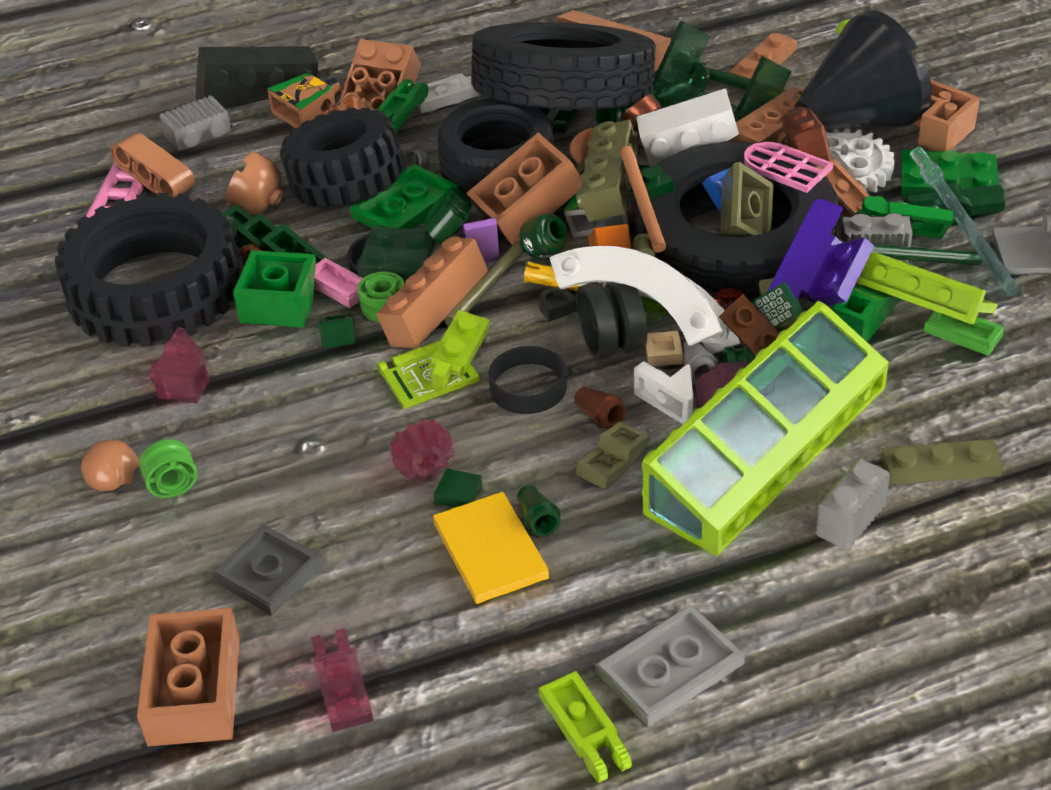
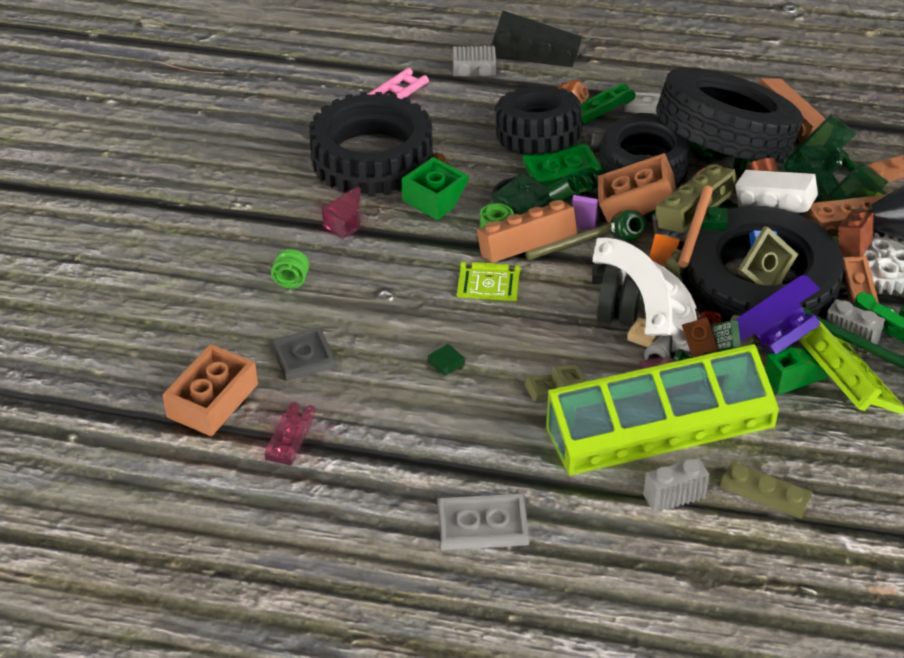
camera: 30 degrees right, 0 degrees up
nougat hair [81,439,140,492] -> none
nougat beam [110,133,195,197] -> none
dark green slope [221,204,329,264] -> none
nougat cylinder [225,151,283,215] -> none
nougat torso [267,74,341,128] -> none
bright pink plate [314,258,363,308] -> none
dark green slope [319,313,356,348] -> none
nougat slope [339,39,421,110] -> none
clear pink gear [390,418,455,482] -> none
lime hinge [430,310,490,391] -> none
yellow tile [433,492,549,604] -> none
black tyre [489,346,567,414] -> none
dark green cone [517,485,560,537] -> none
lime hinge [538,671,632,783] -> none
copper cone [574,386,626,428] -> none
white slope [634,361,693,424] -> none
bright pink window [744,142,834,193] -> none
bright green plate [924,311,1005,356] -> none

